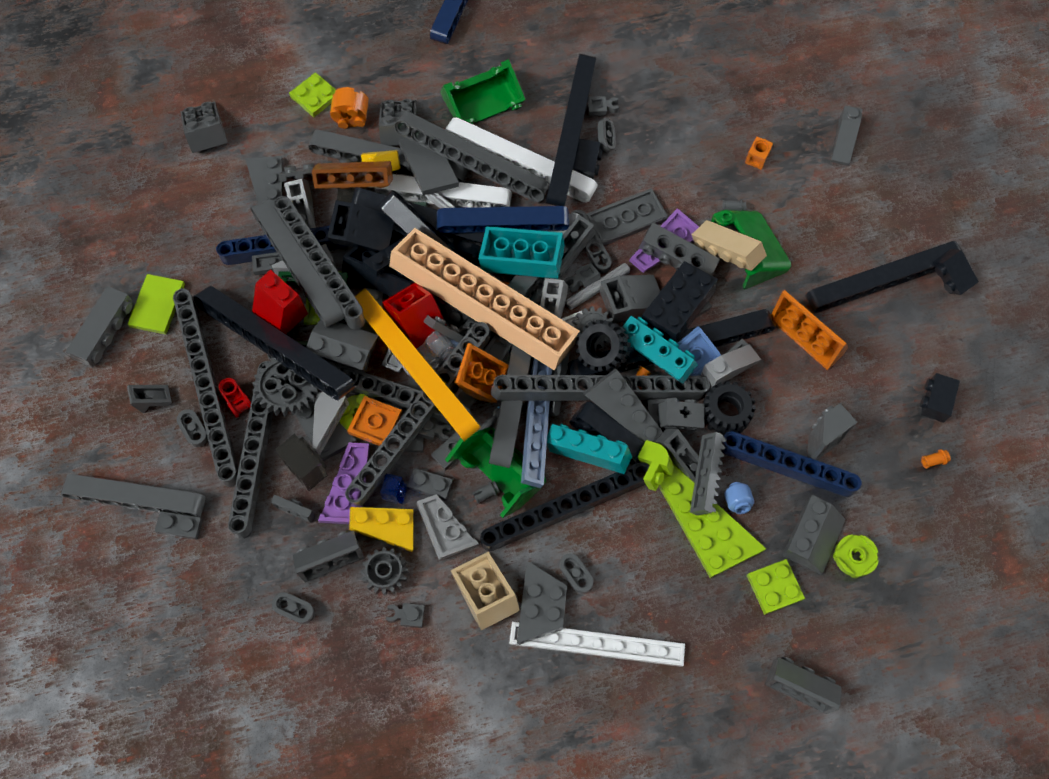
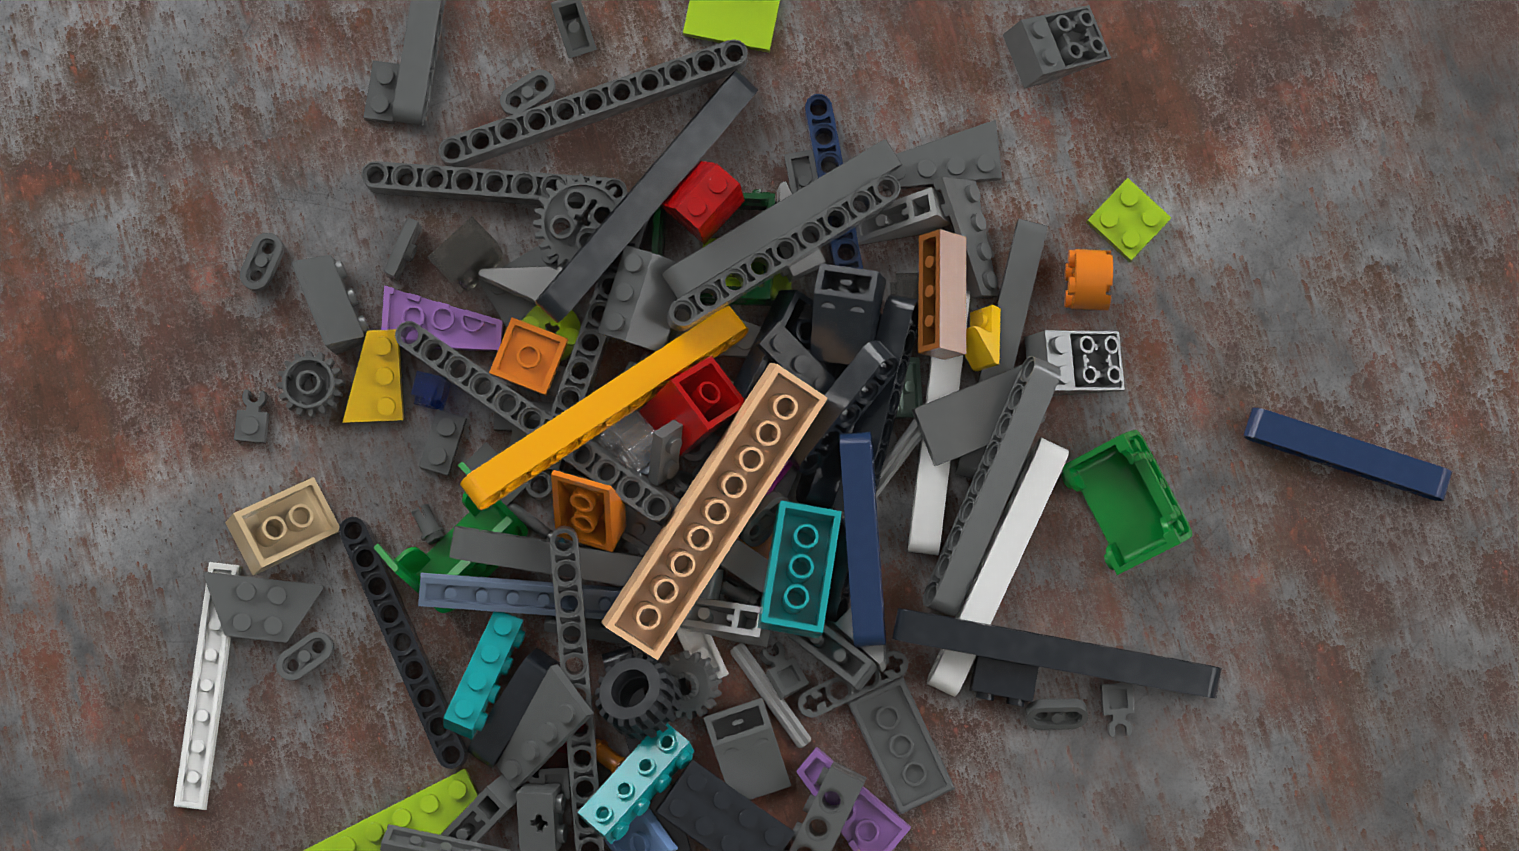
camera: 90 degrees right, 15 degrees up
red piece [219,378,251,418] -> none
light grey wing [417,494,479,560] -> none
lime brick [638,440,674,491] -> none

